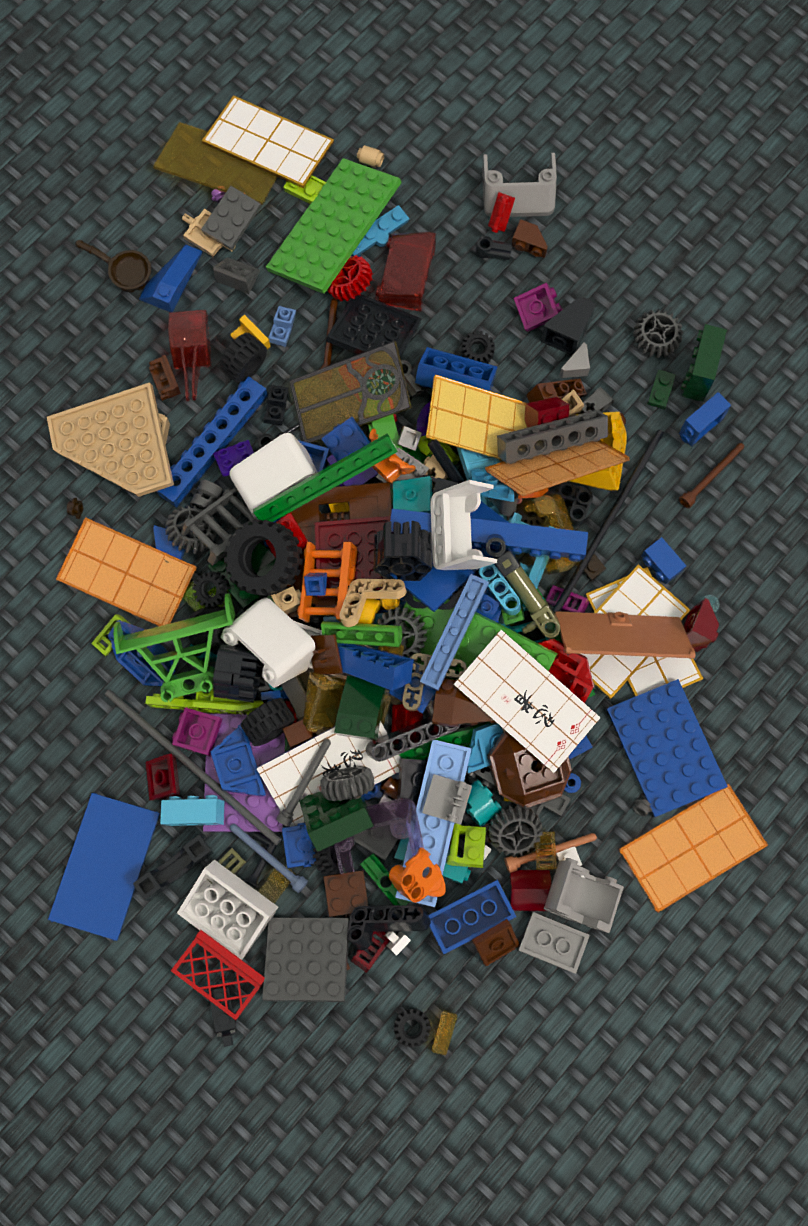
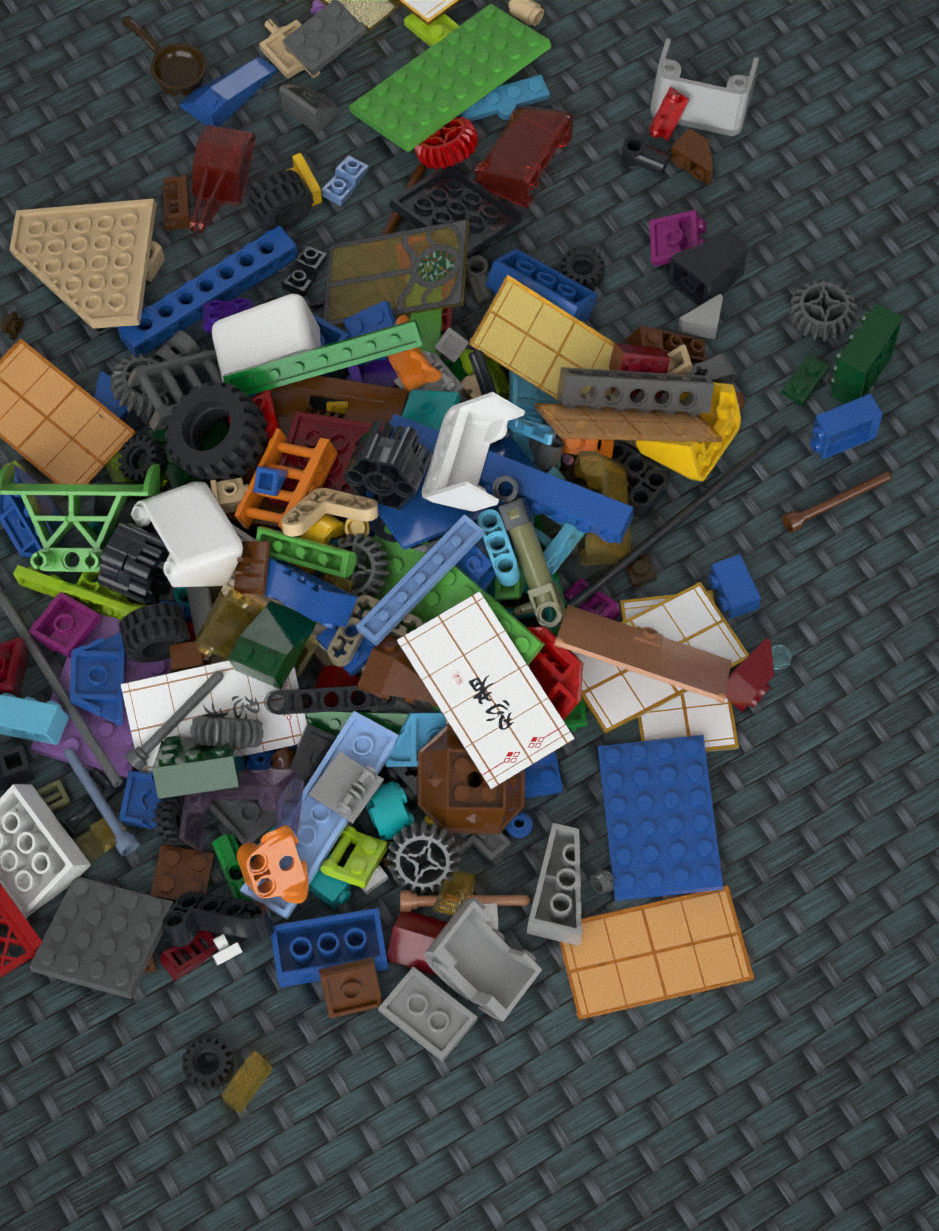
camera: 20 degrees right, 10 degrees down
none -> light grey wedge [527,823,582,946]

